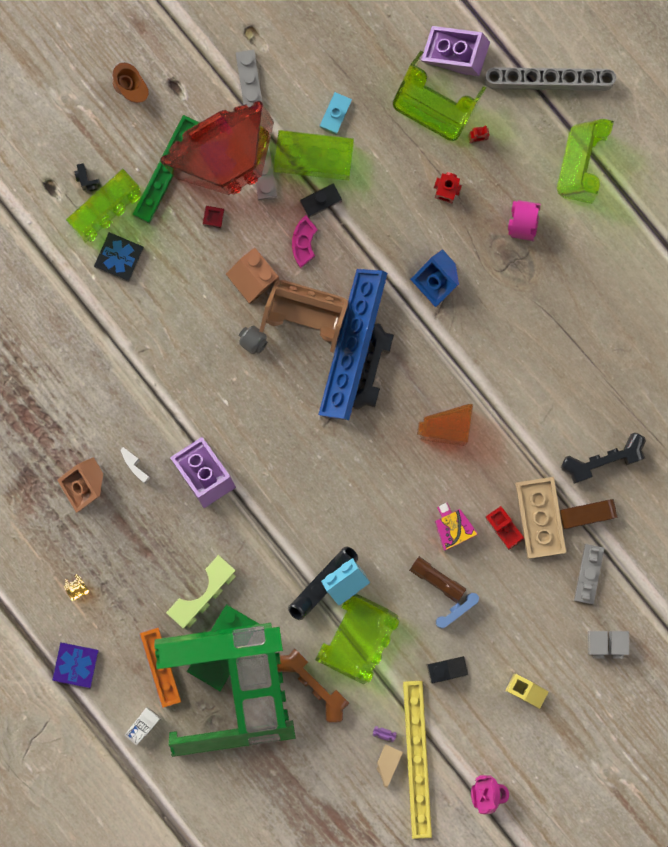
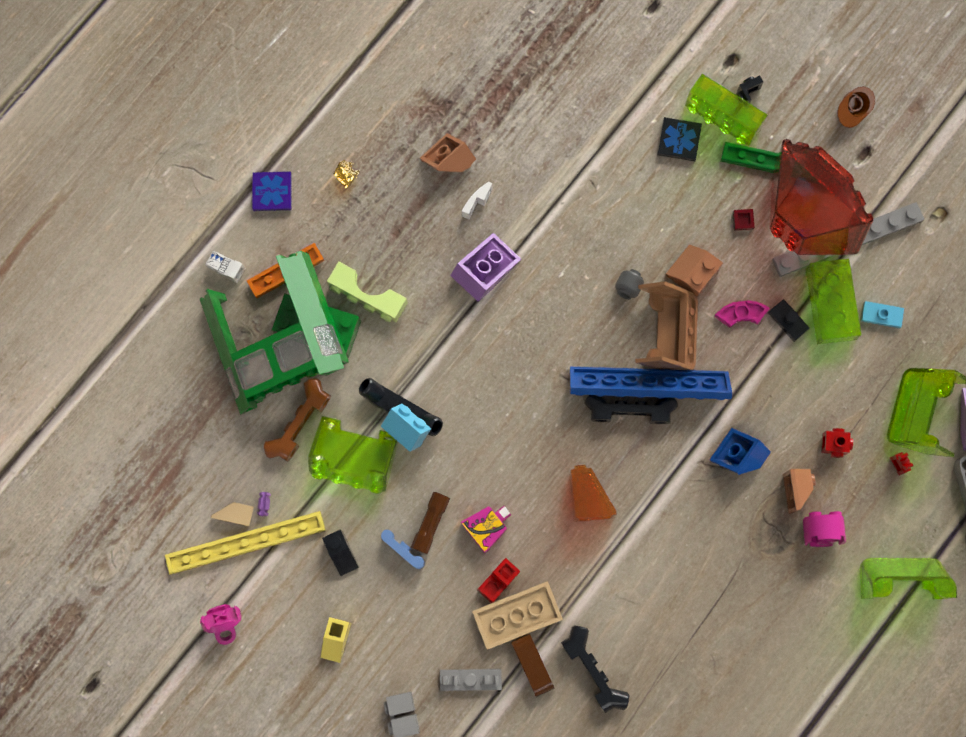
camera: 90 degrees right, 5 degrees down
none -> nougat slope [783,469,816,514]

